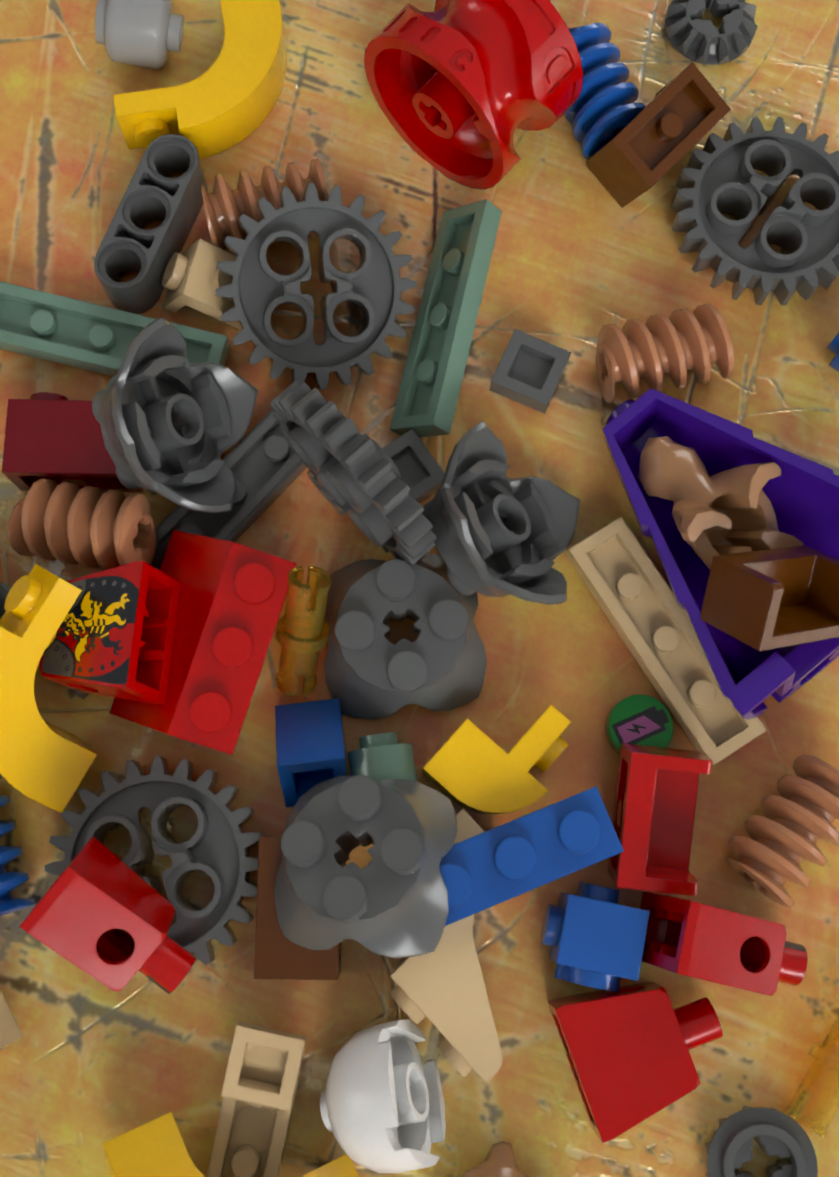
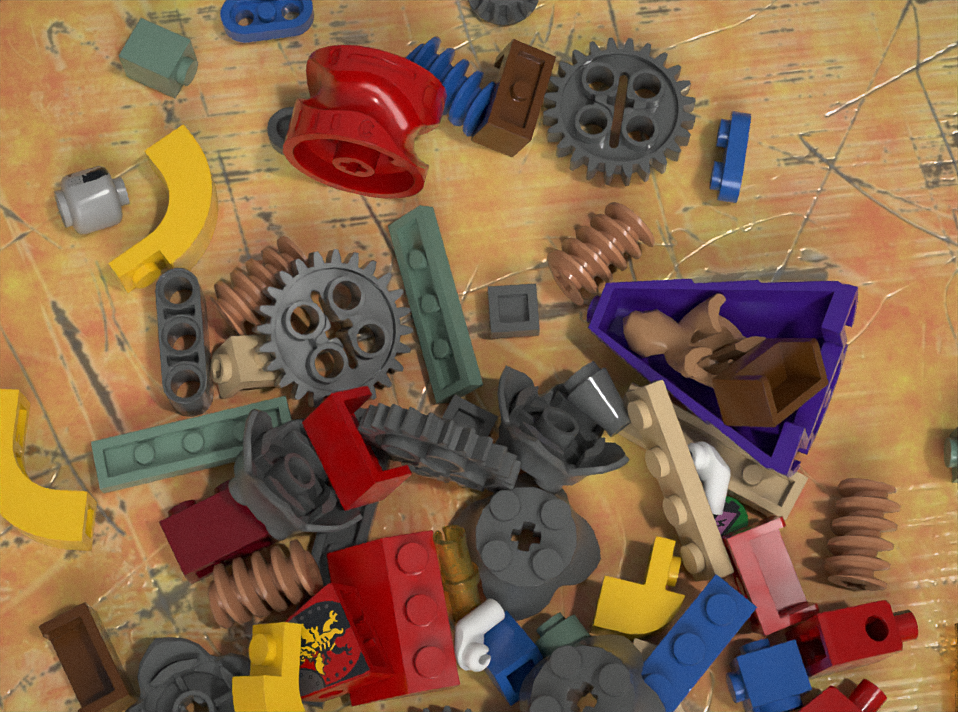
camera: 25 degrees left, 5 degrees down
none -> red panel [302,386,412,511]
none -> white arm [454,598,505,672]
none -> dark grey cone [563,361,631,437]
none -> tan plate [626,380,734,582]
none -> white arm [687,442,731,515]

